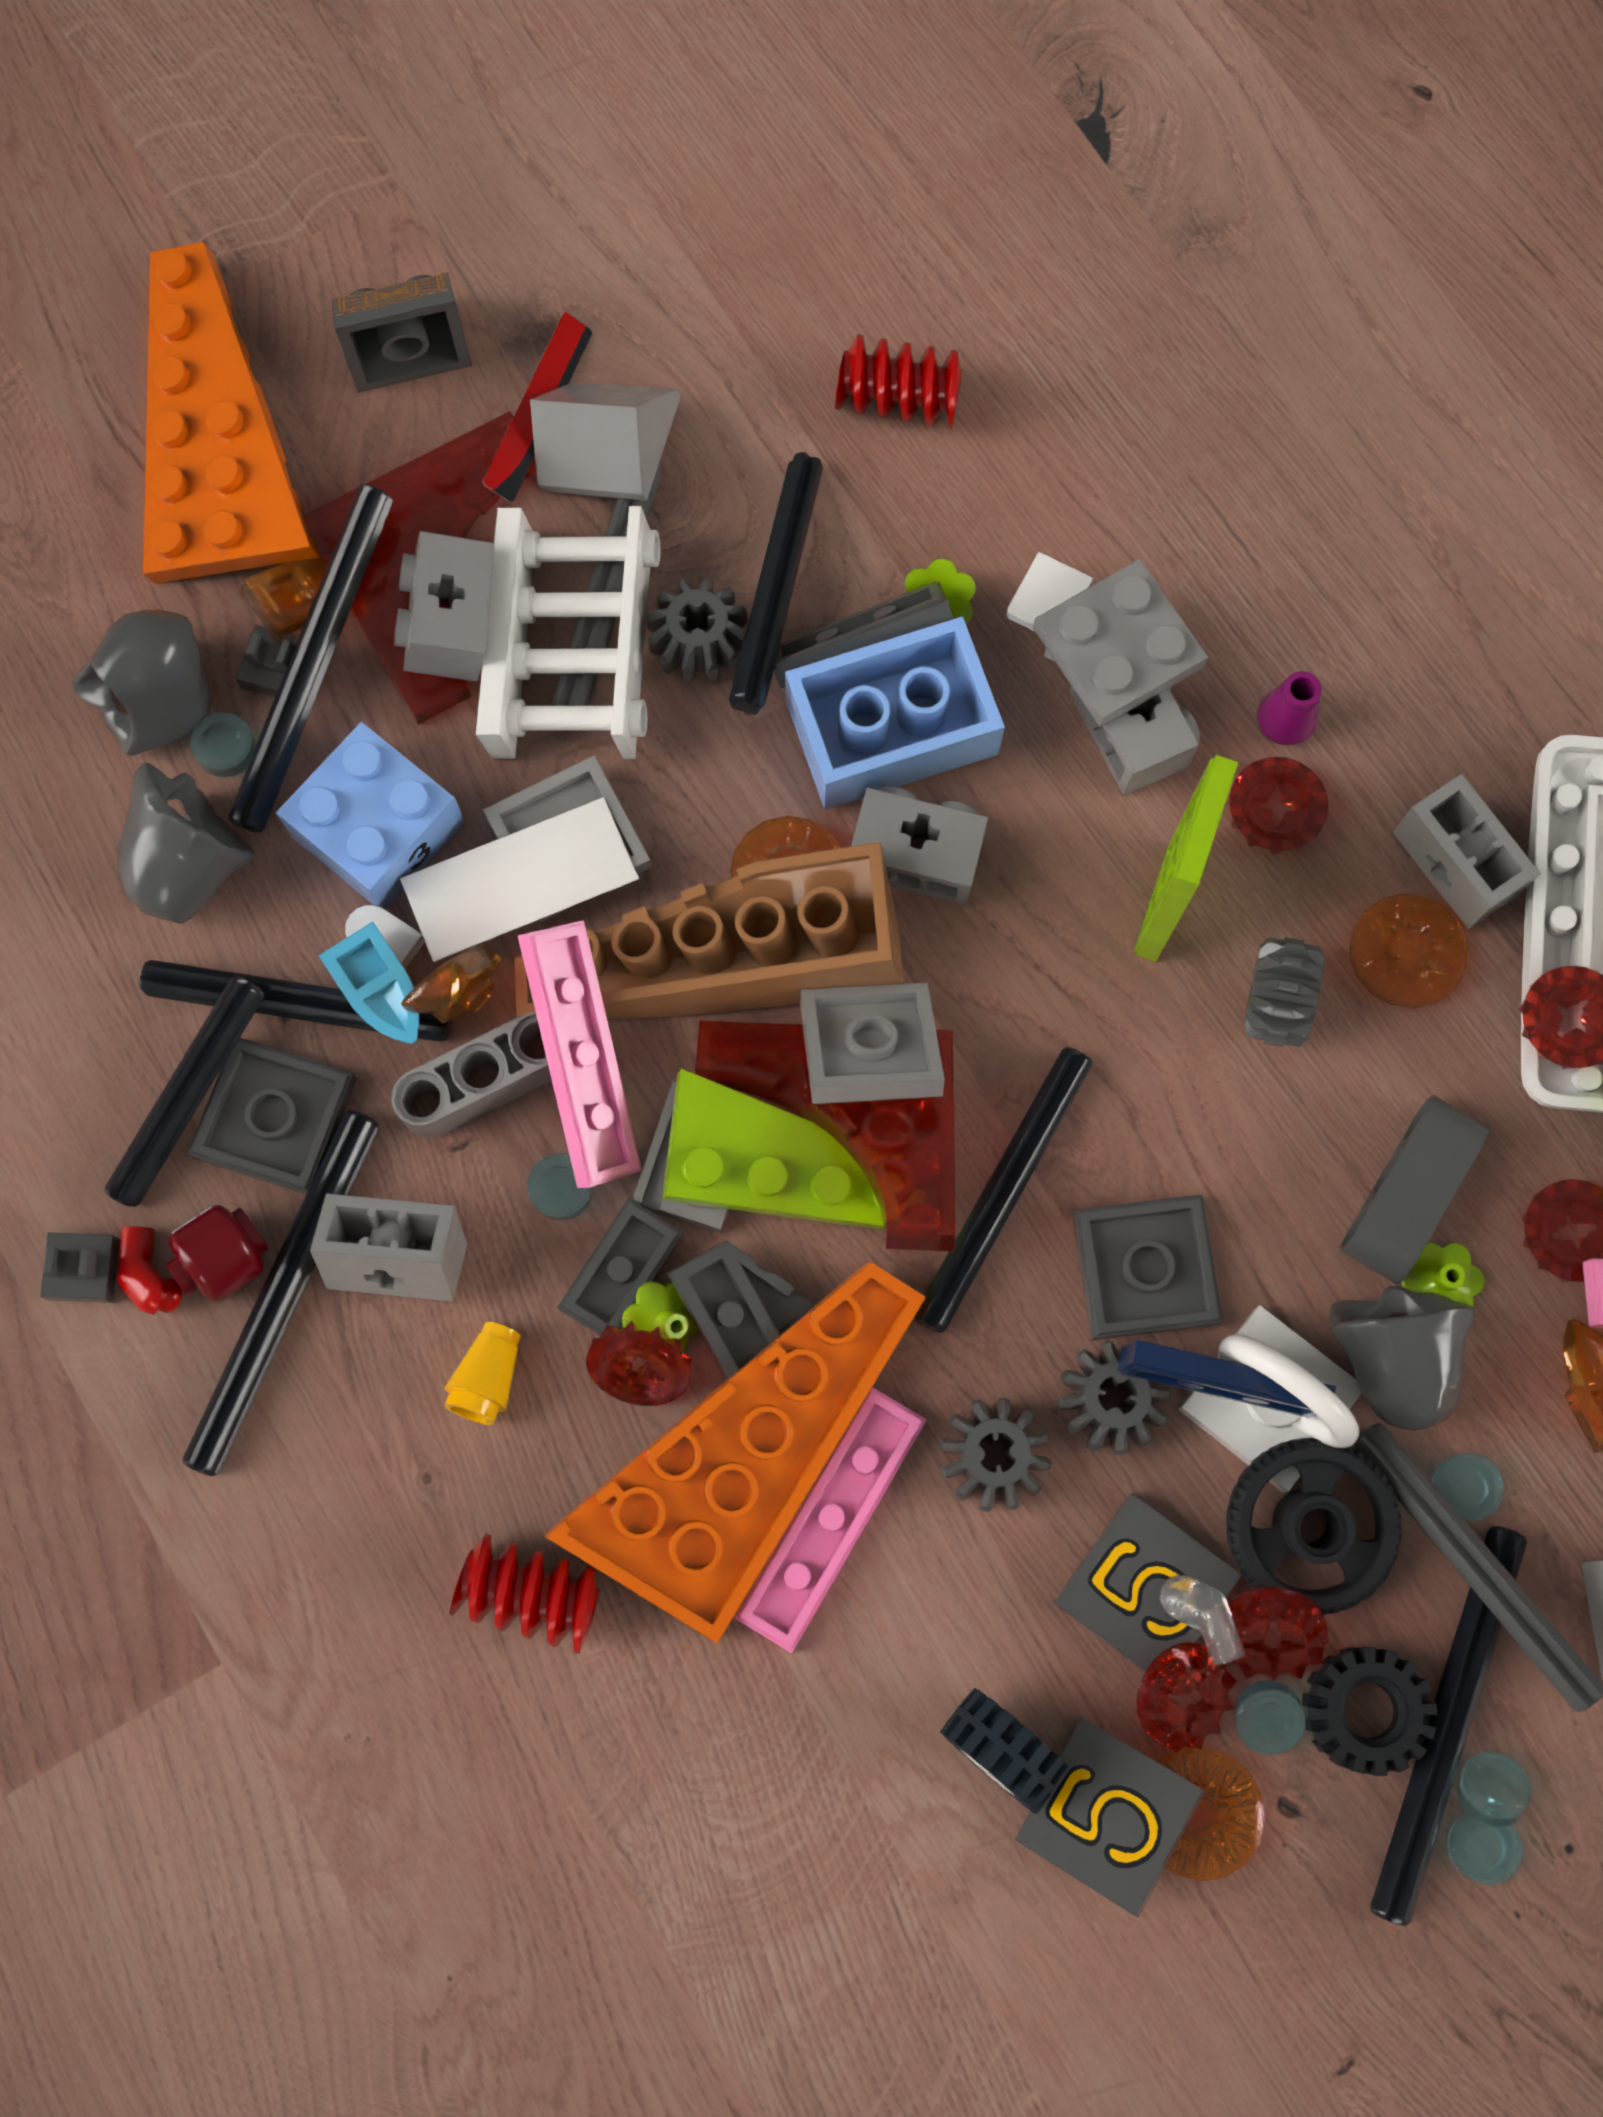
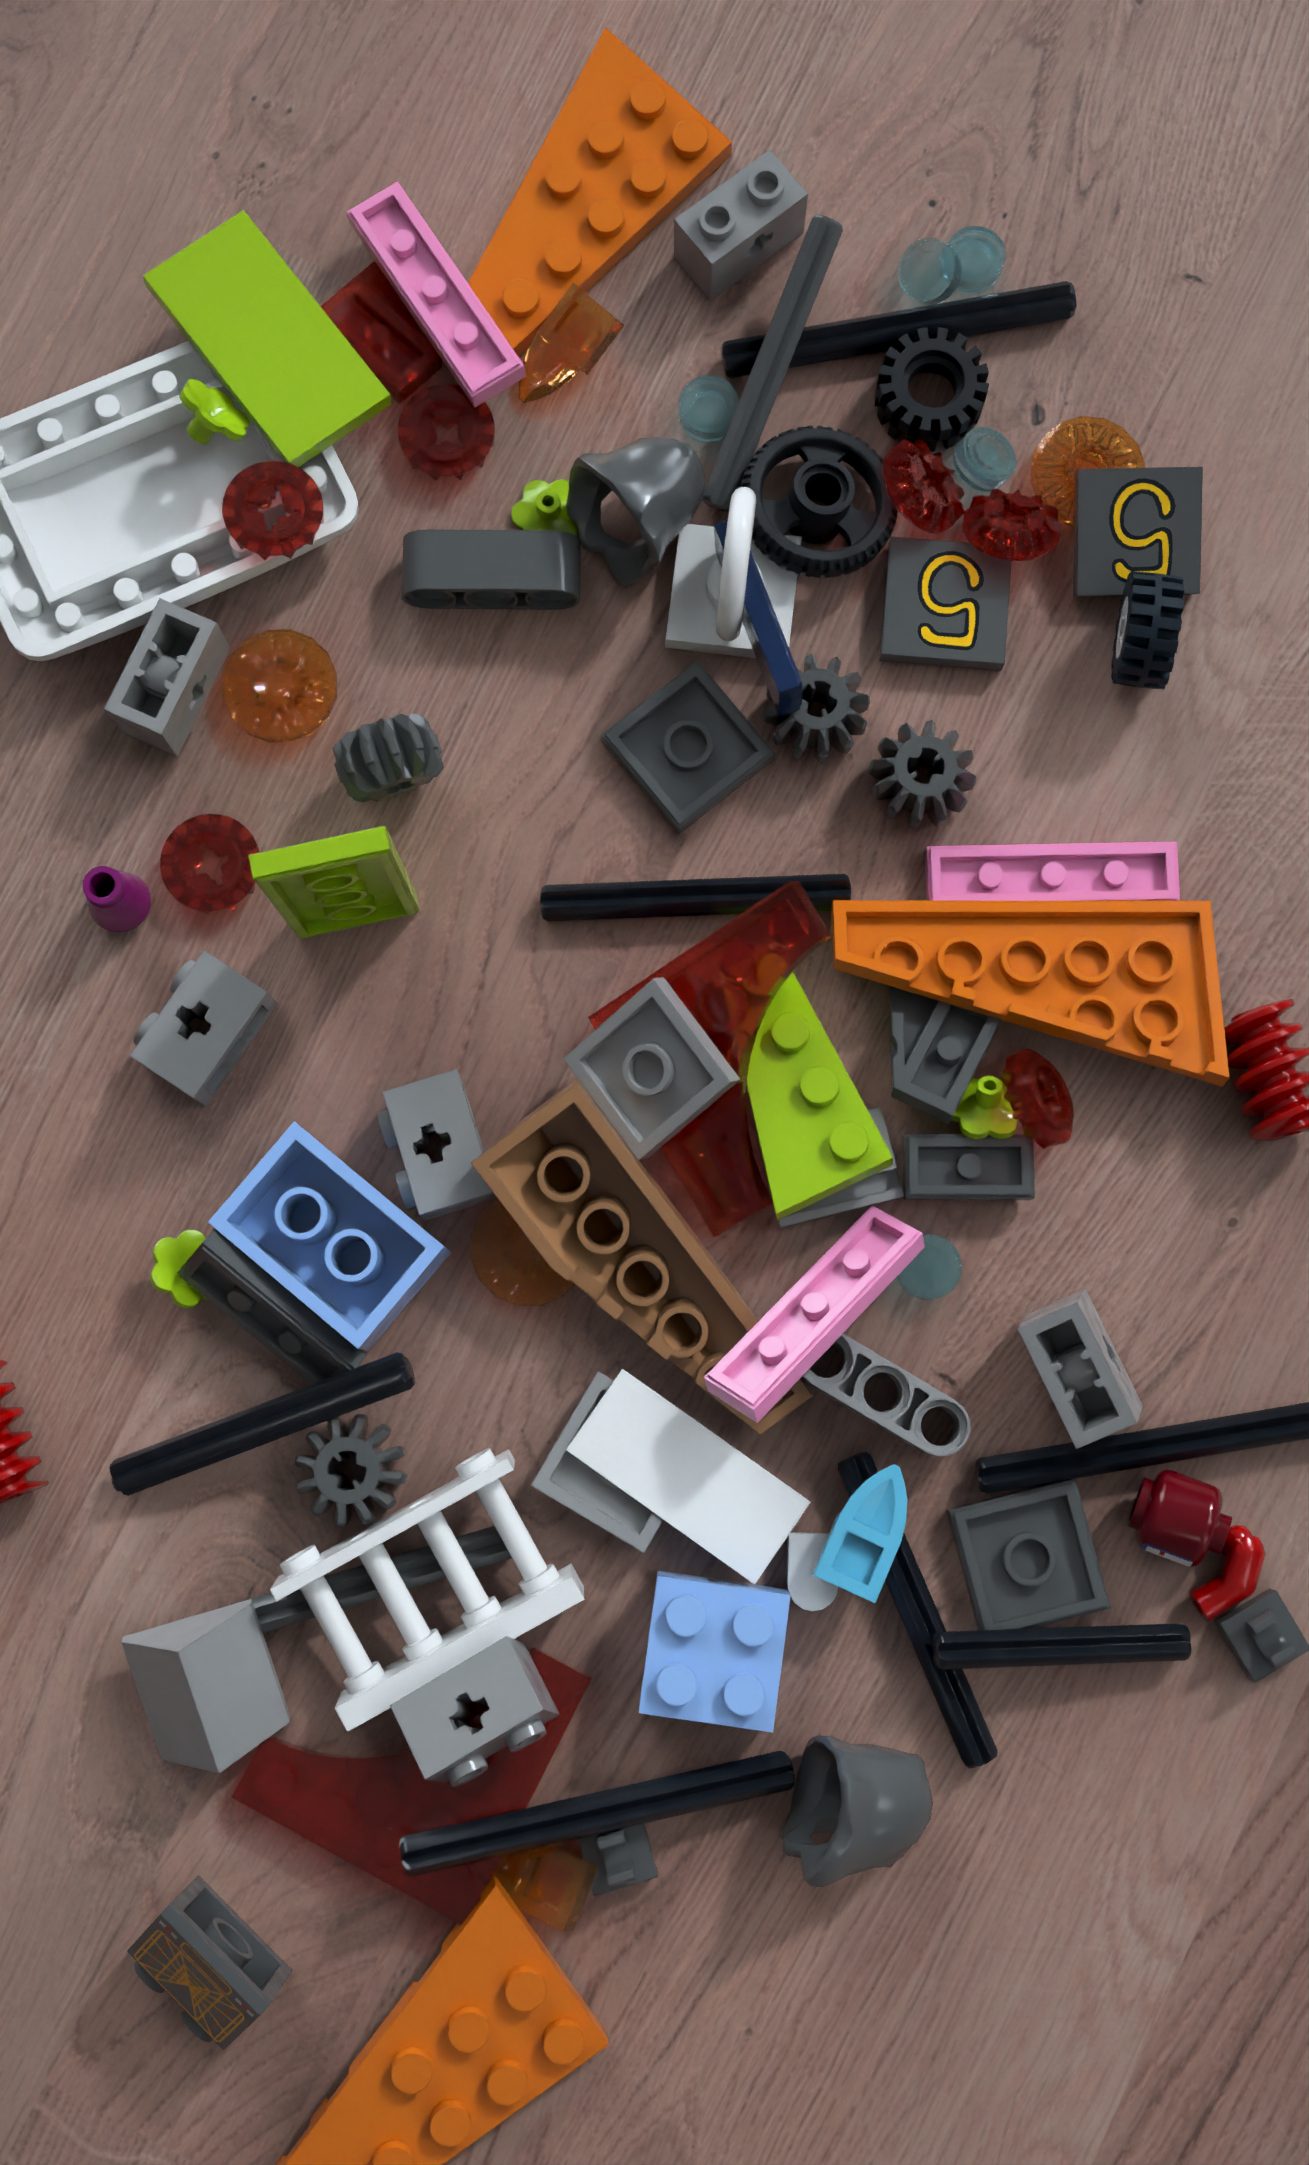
camera: 120 degrees left, 5 degrees up
dark grey piece [72,609,212,756] -> none
clear light blue tile [190,712,256,777] -> none
clear orange plate [401,943,502,1023] -> none
yellow cone [444,1322,521,1425] -> none
red sticker [483,312,592,502] -> none
white panel [1007,552,1093,662] -> none
light grey plate [1033,559,1208,727] -> none
clear arm [1160,1575,1245,1665] -> none

